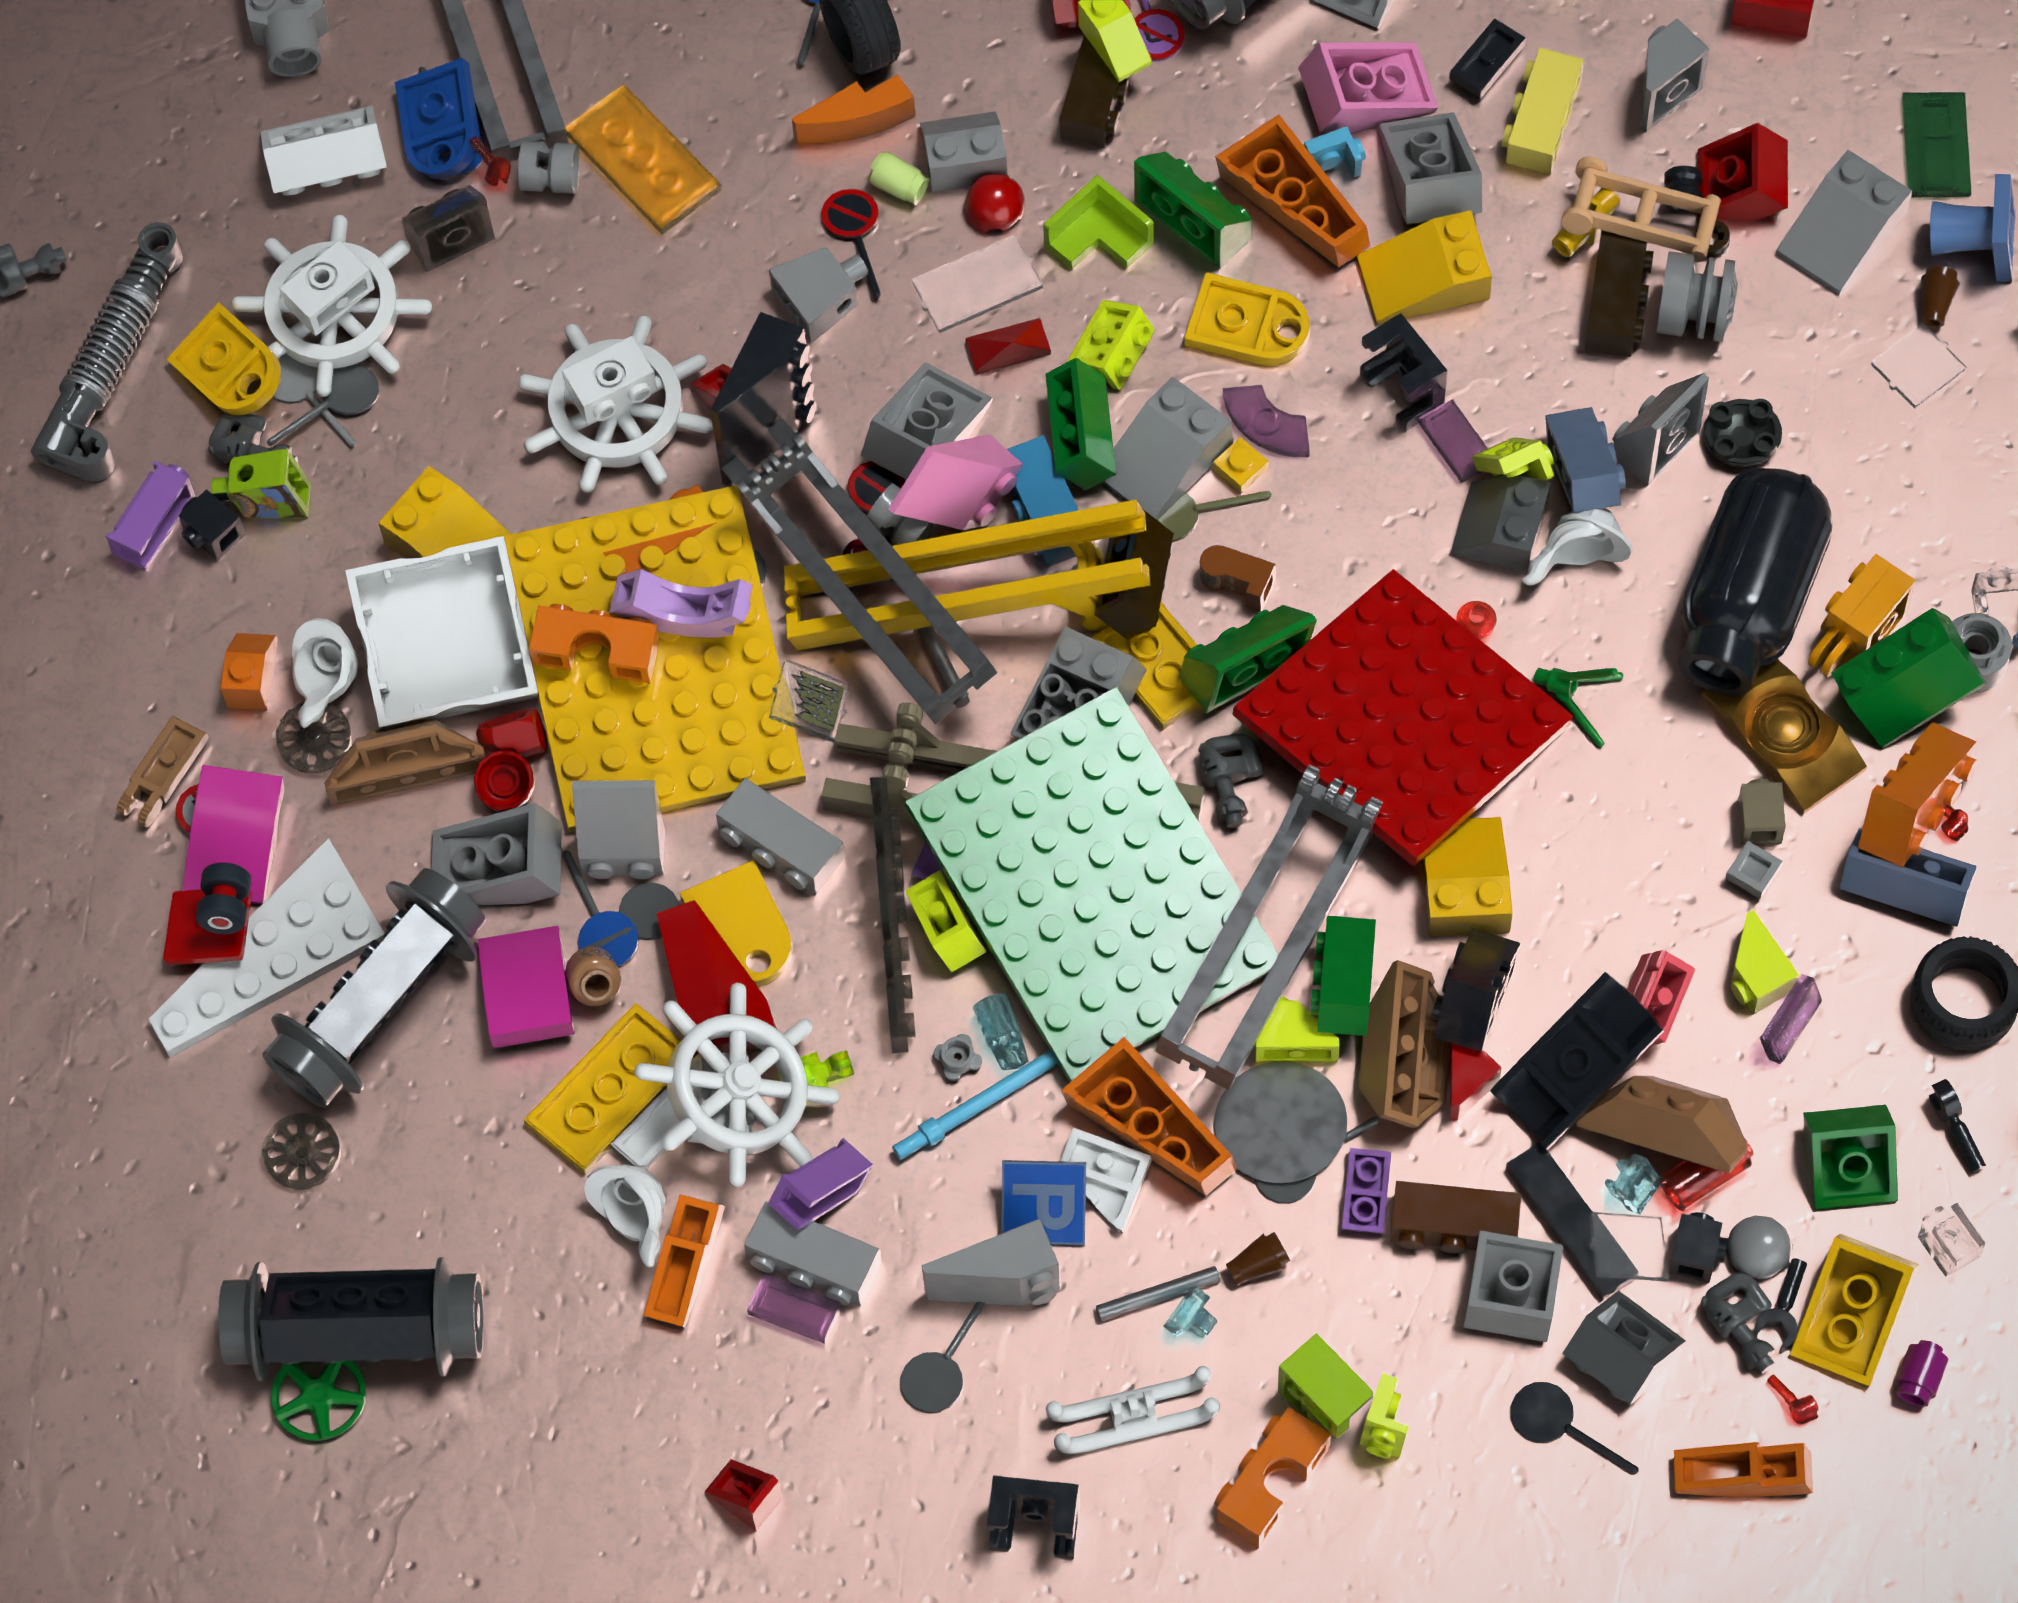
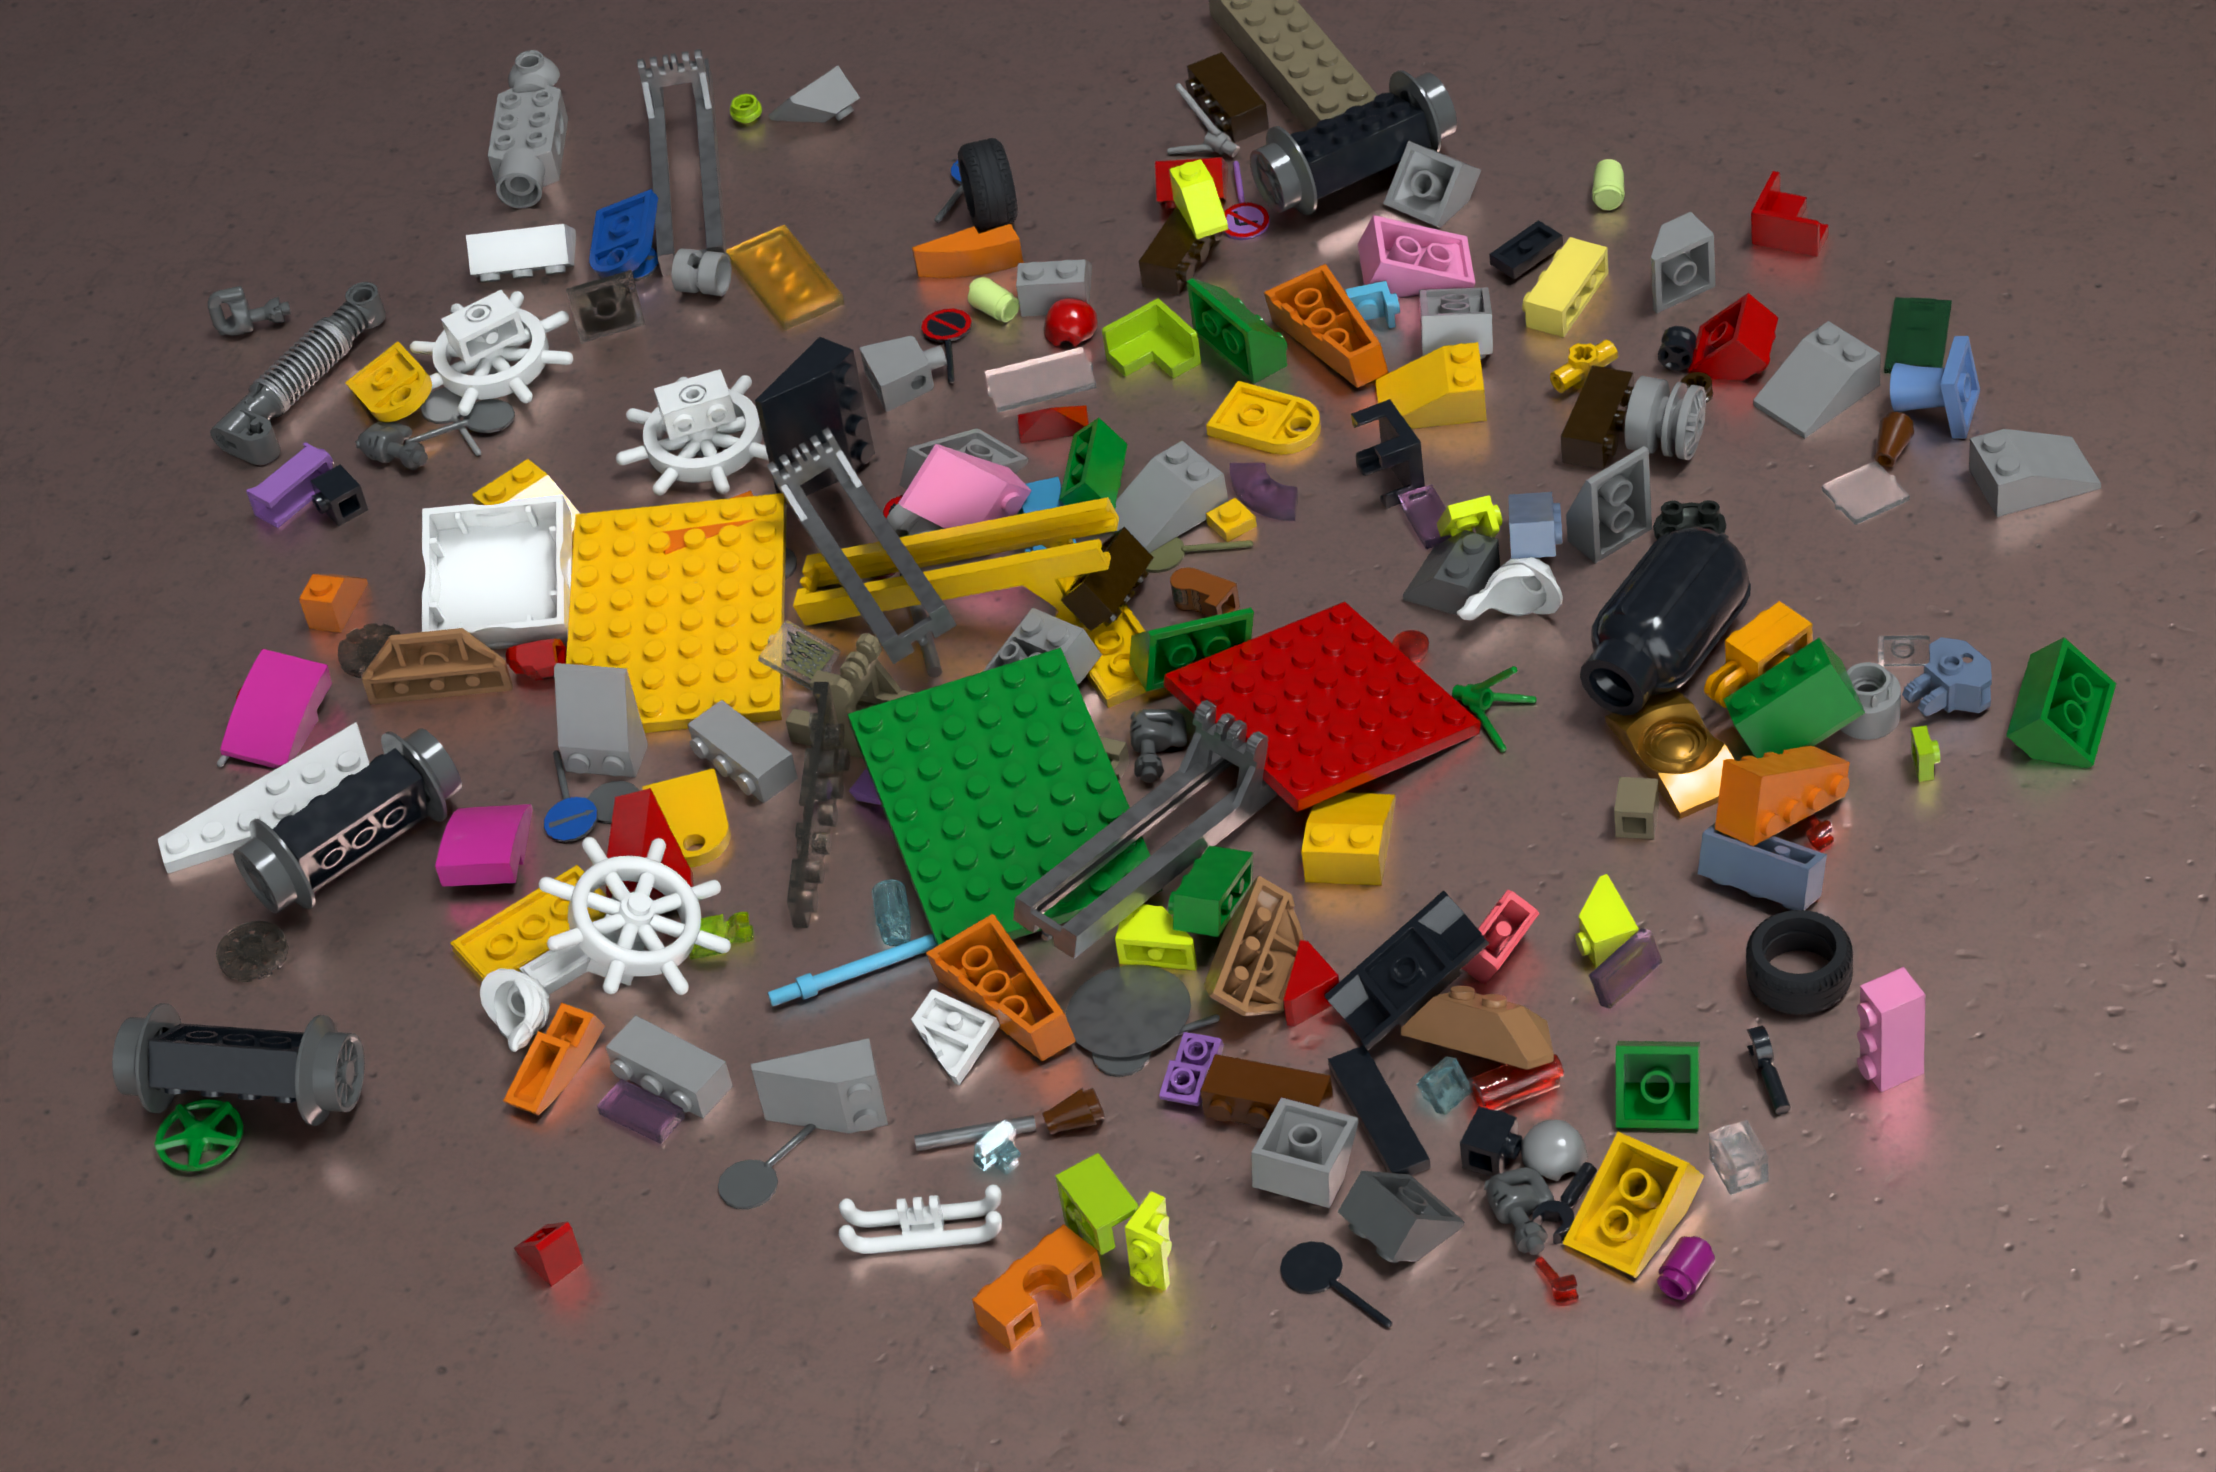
camera: 15 degrees right, 20 degrees down
medium nougat hinge [116,716,209,828] -> none
plate [163,862,252,965] -> none
lime torso [211,449,311,518] -> none
white piece [292,618,358,728] -> none
light grey slope [432,803,562,905] -> none
clear red hand [469,136,511,186] -> none
red hair [473,750,535,812] -> none
orange arch [529,604,660,684] -> none
medium nougat head [565,946,622,1006] -> none
lavender arch [609,569,753,638] -> none
medium lavender window [768,1138,873,1231] -> none
neon yellow slope [905,870,987,972] -> none
light grey plate [934,1034,982,1081] -> none
black panel [987,1475,1080,1559] -> none
blue piece [1001,1160,1086,1245] -> none
neon yellow bracket [1067,300,1154,390] -> none
black wedge [1431,928,1521,1052] -> none
light nougat piece [1561,156,1721,262] -> none
clear piece [1589,1212,1669,1282] -> none
orange slope [1674,1442,1813,1497] -> none
light grey plate [1725,841,1783,899] -> none

